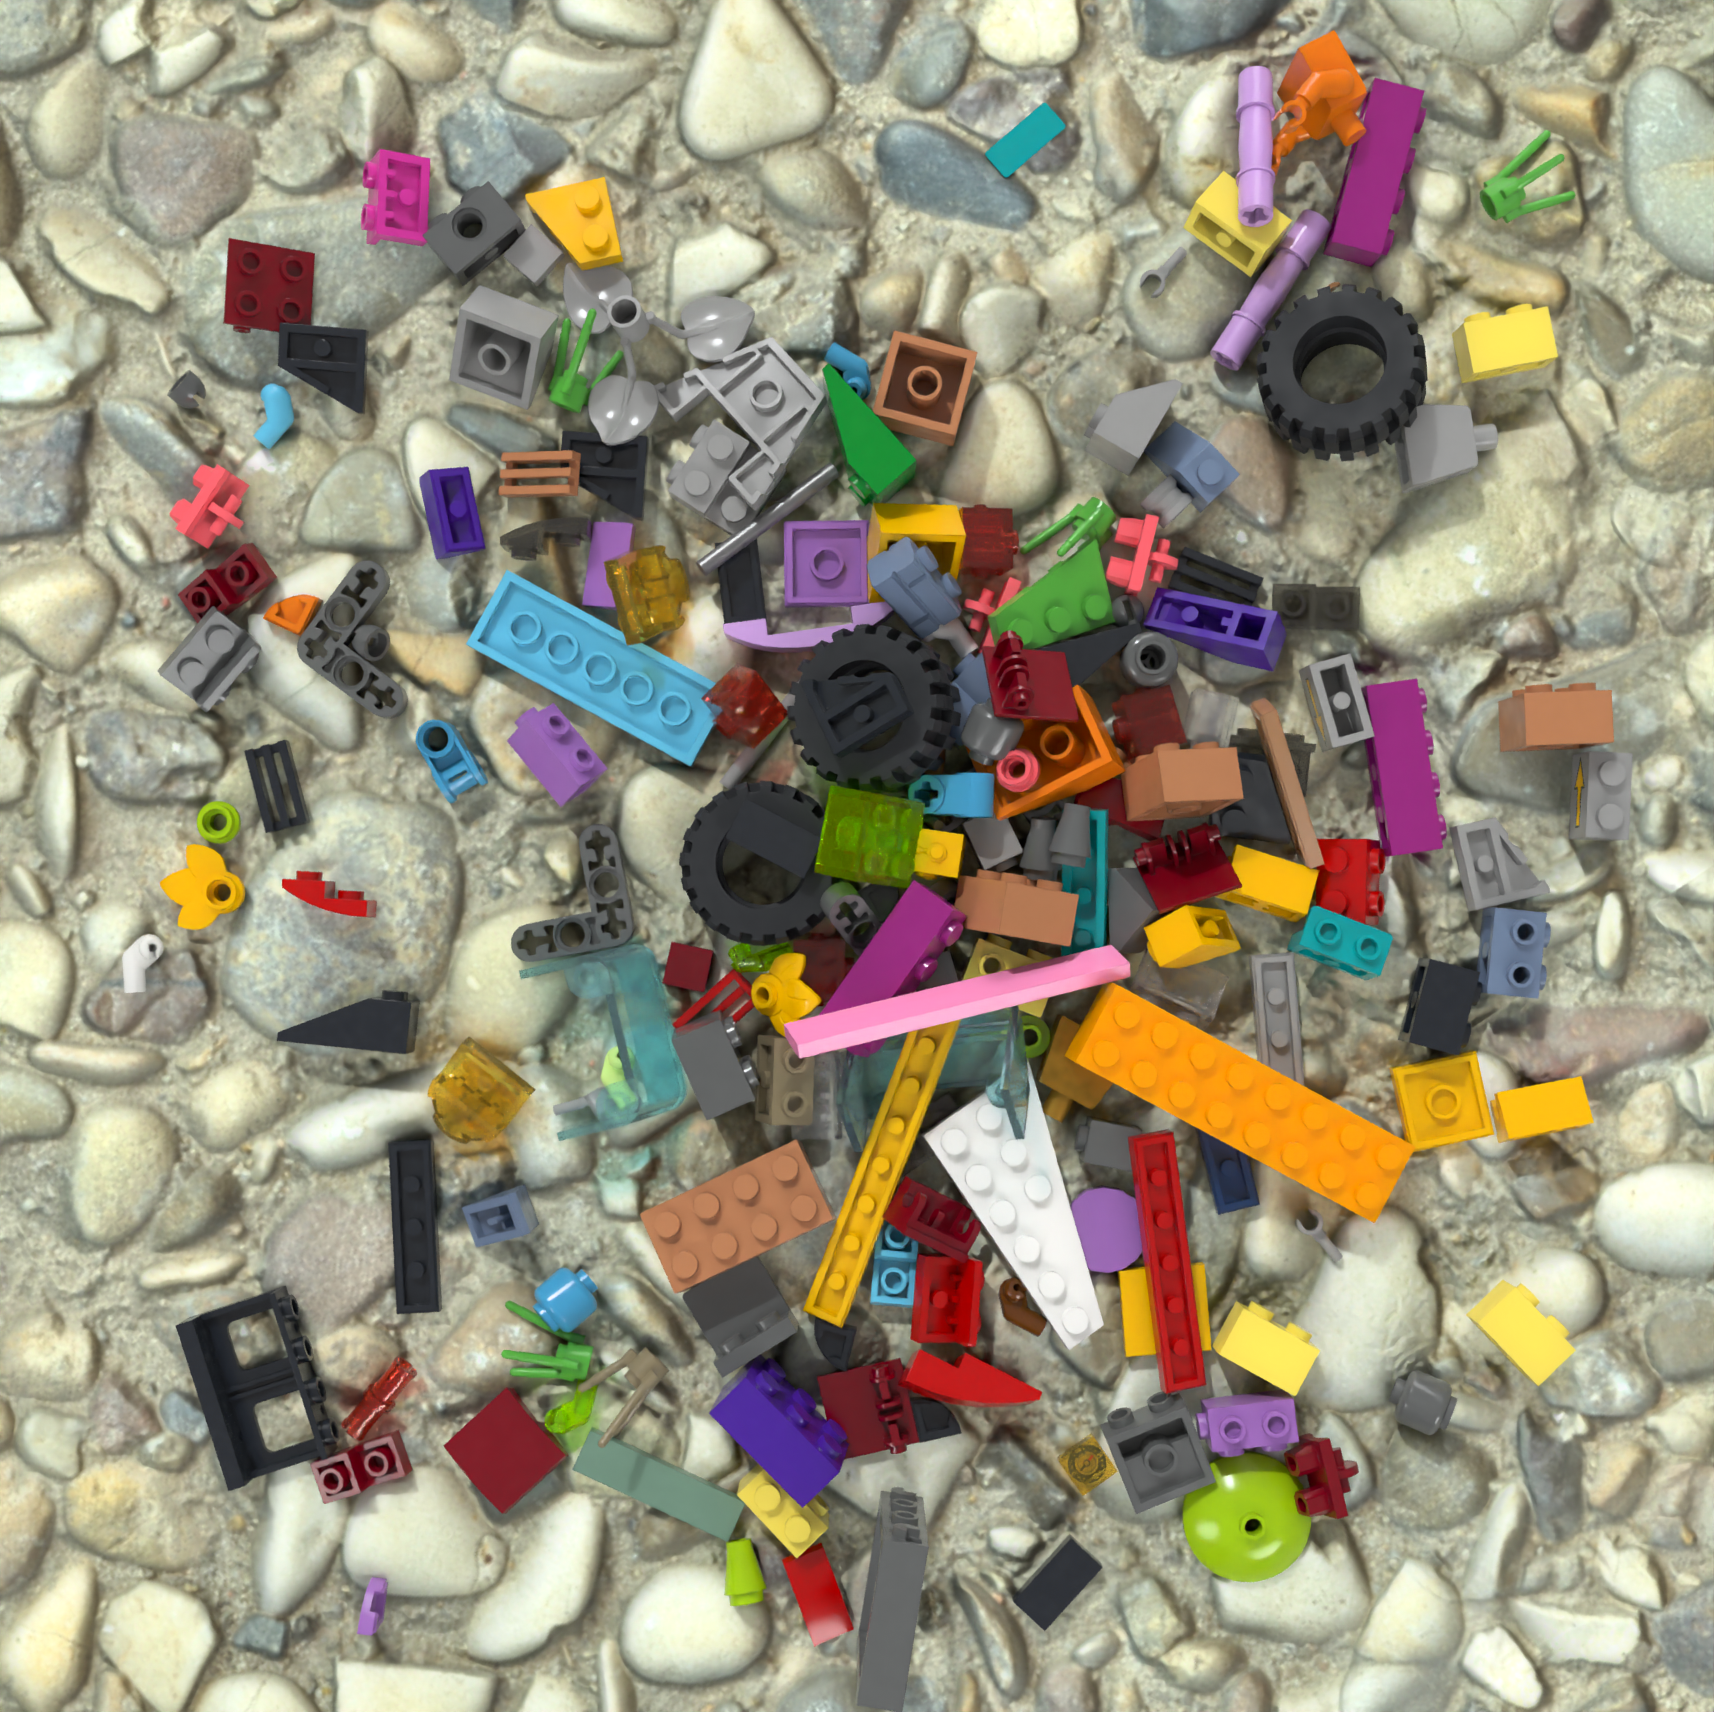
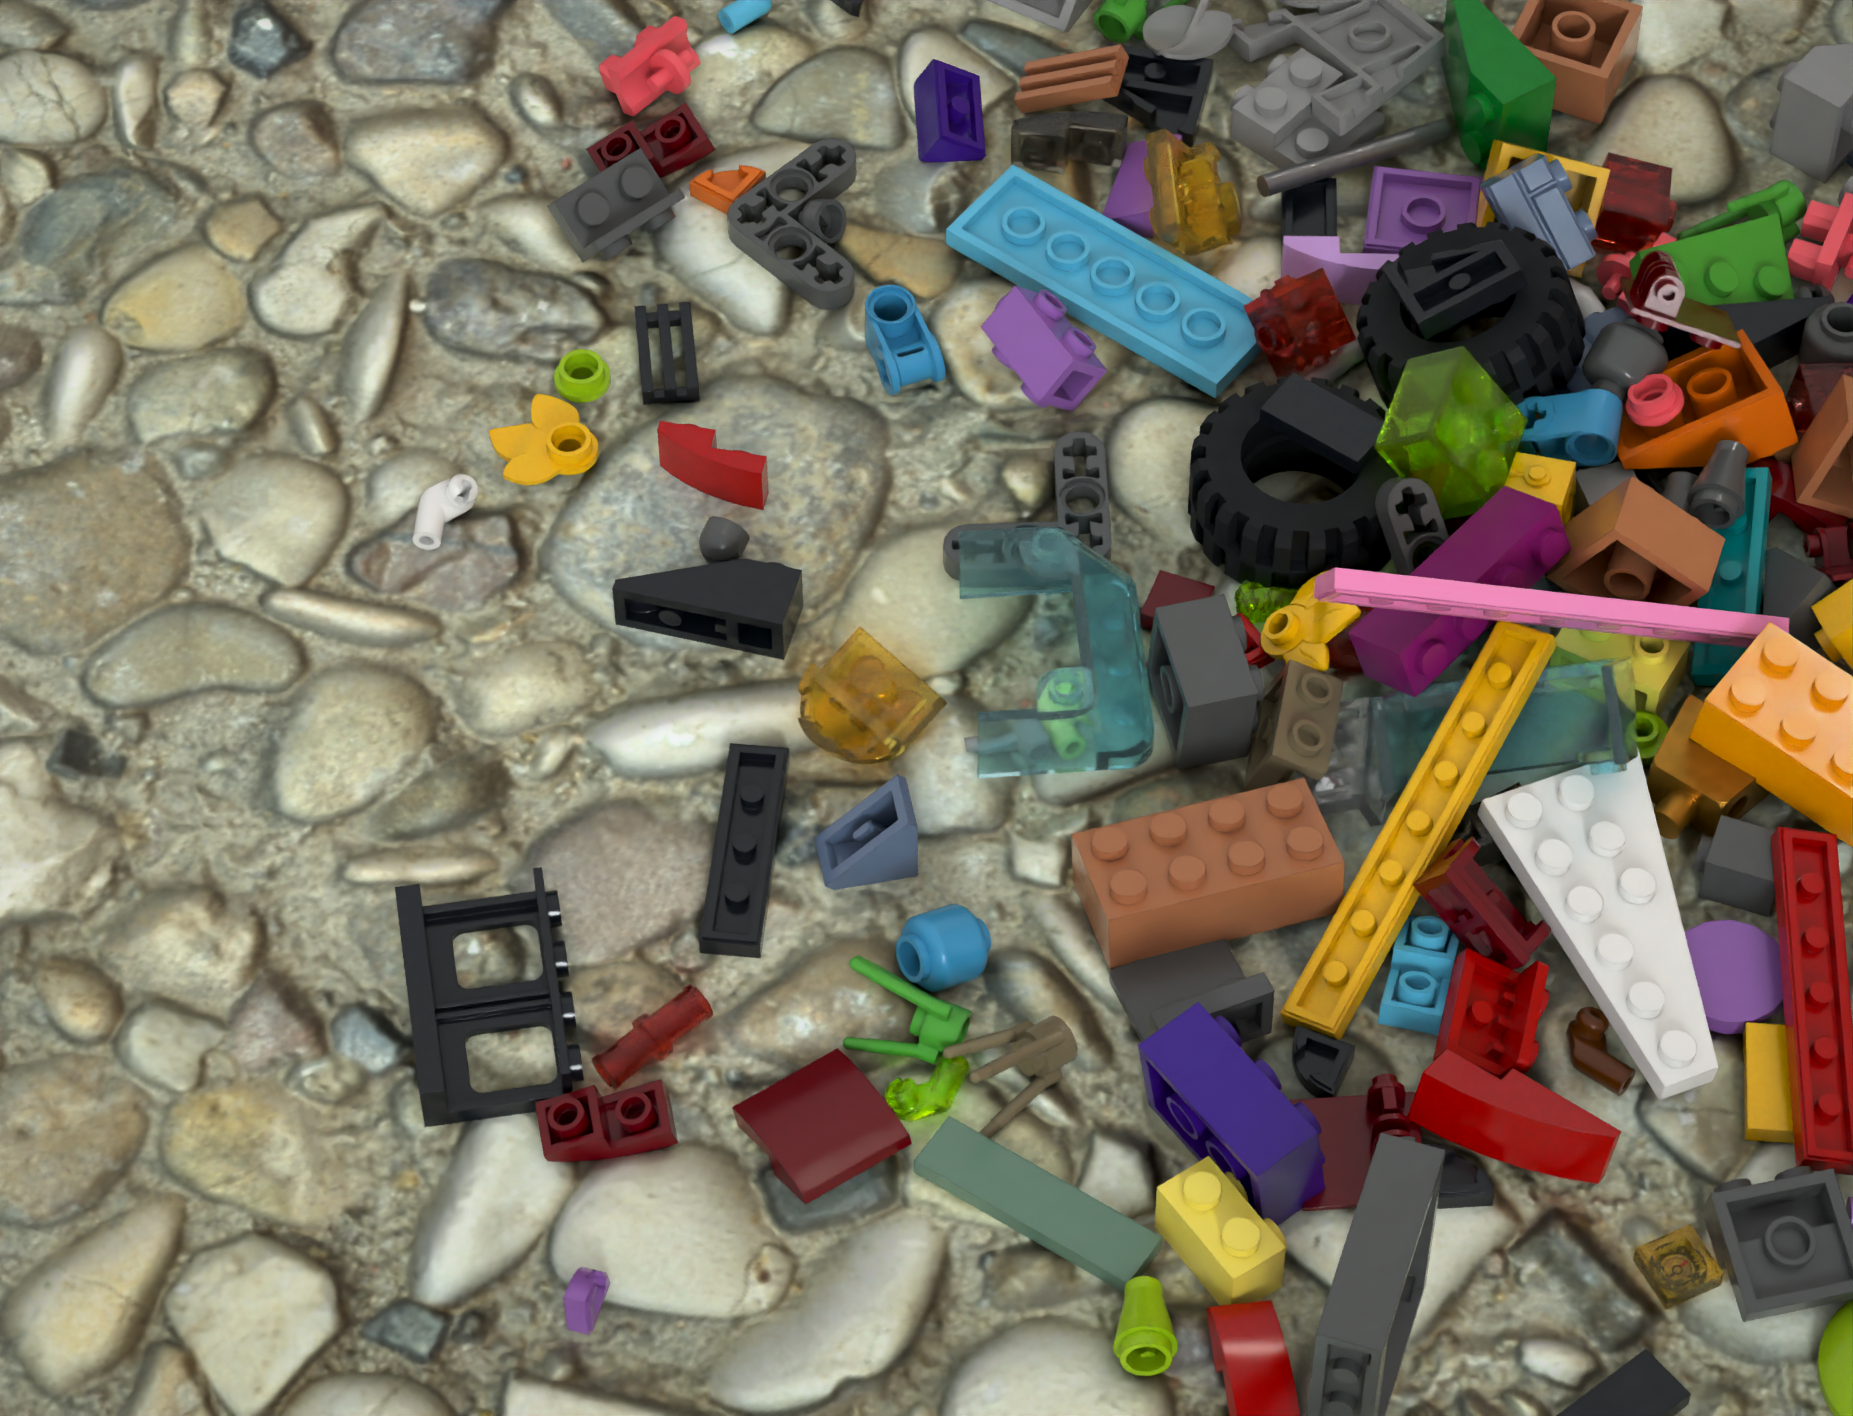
camera: 10 degrees right, 35 degrees down
none -> dark grey hinge [699,516,750,564]

